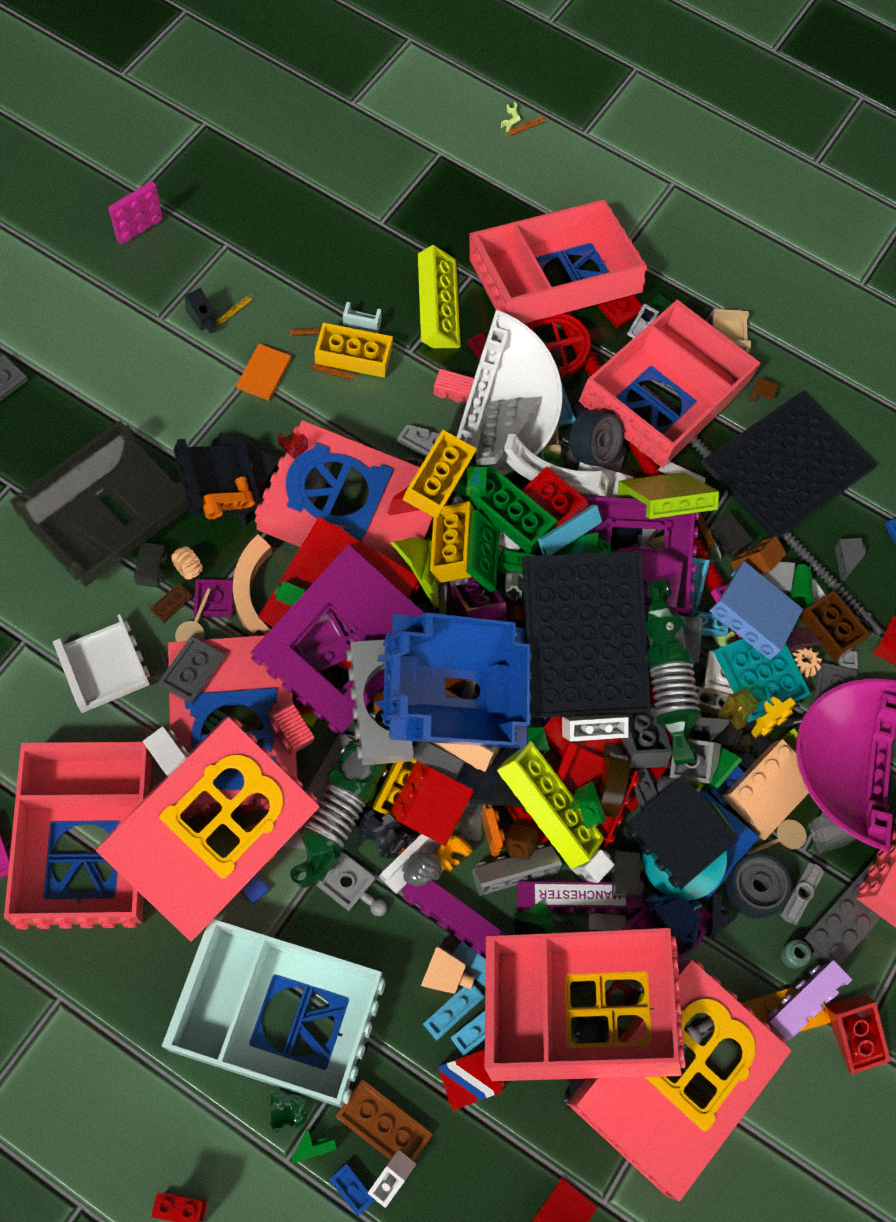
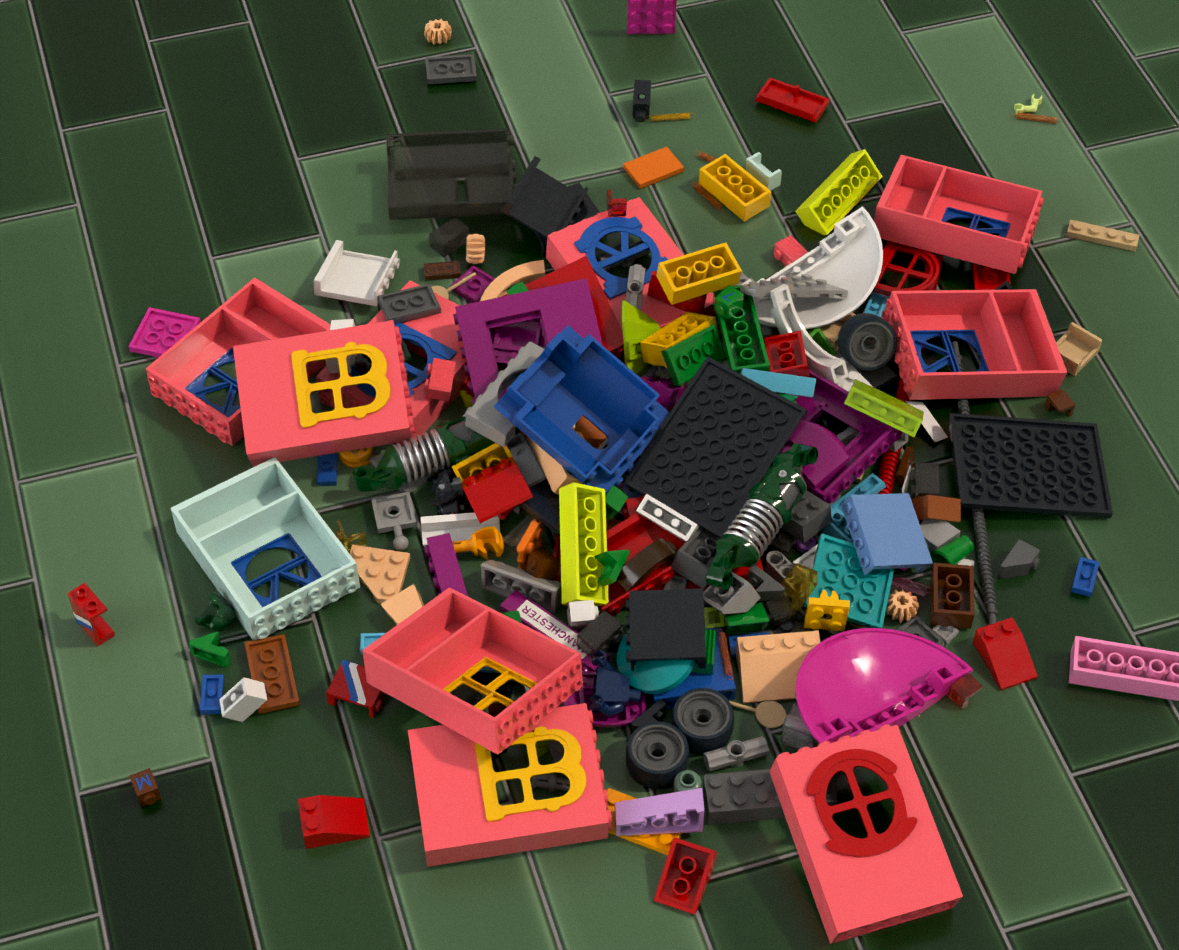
camera: 45 degrees right, 15 degrees down
orange beam [201,477,255,519] -> none
dark grey hair [402,851,442,887] -> none
none -> clear yellow bracket [336,519,367,551]
none -> light nougat plate [350,545,410,603]
none -> light grey piece [625,264,645,310]
none -> wheel [626,721,689,789]
none -> orange piece [717,629,733,680]
none -> red container [755,78,830,123]
none -> tan plate [1066,220,1139,252]

